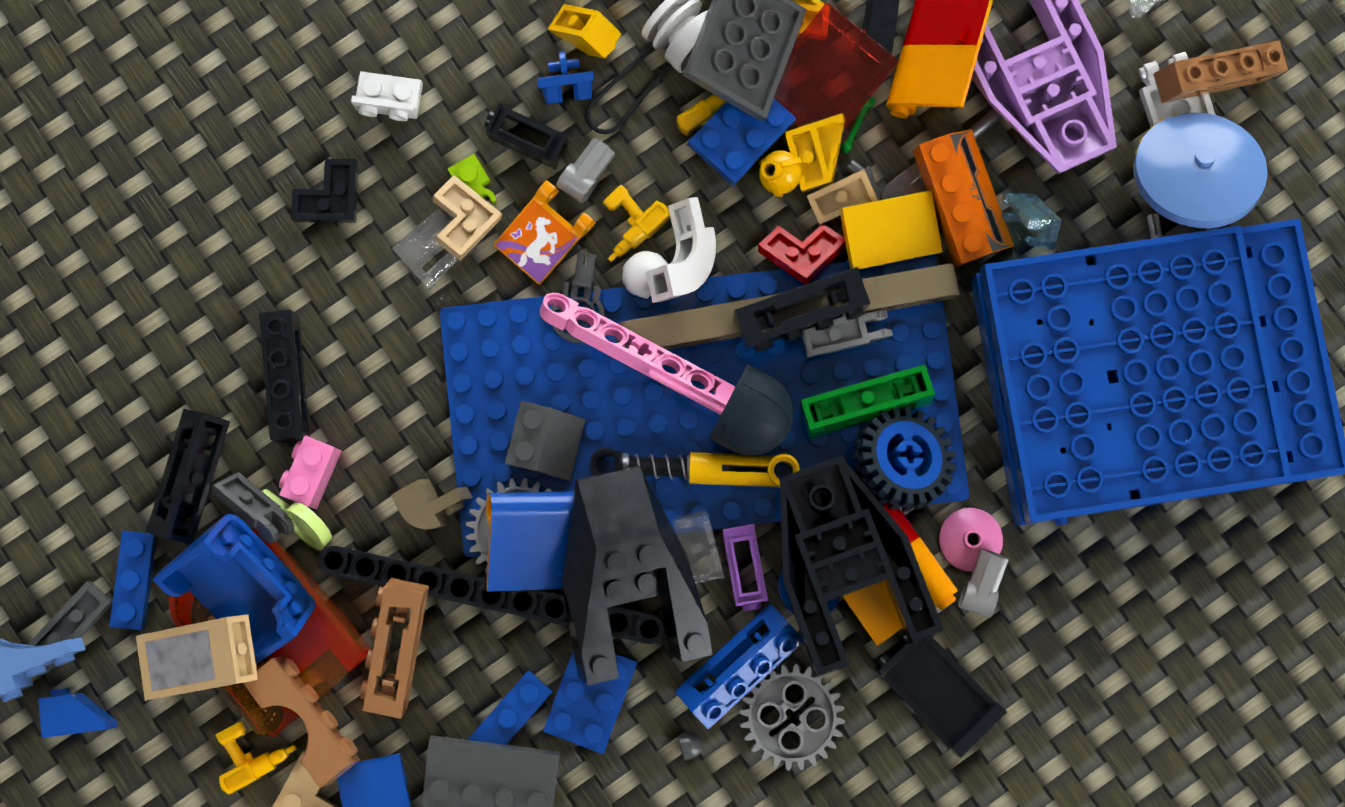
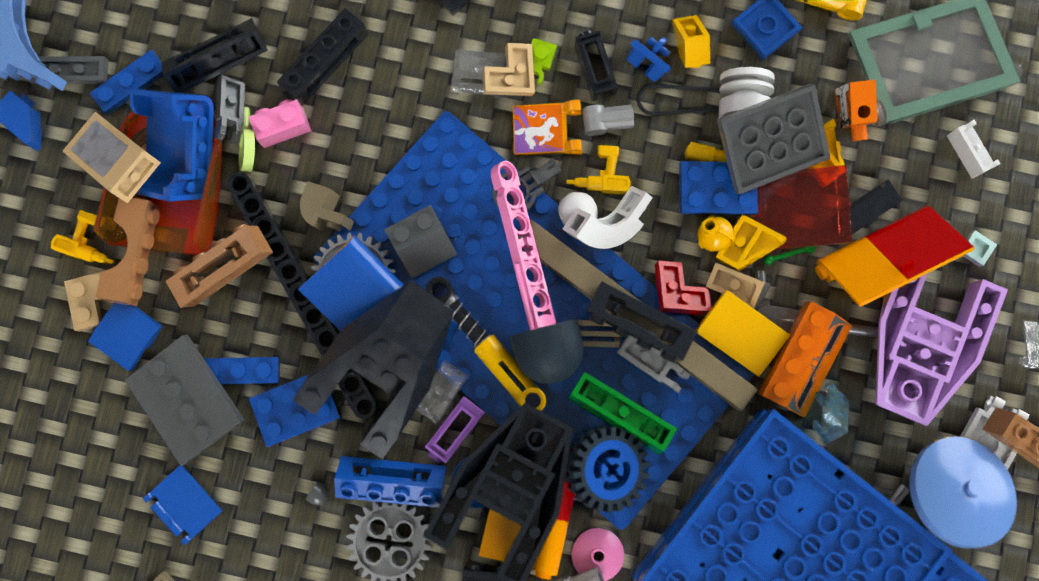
camera: 50 degrees right, 0 degrees up
none -> dark tan tile [568,320,620,348]

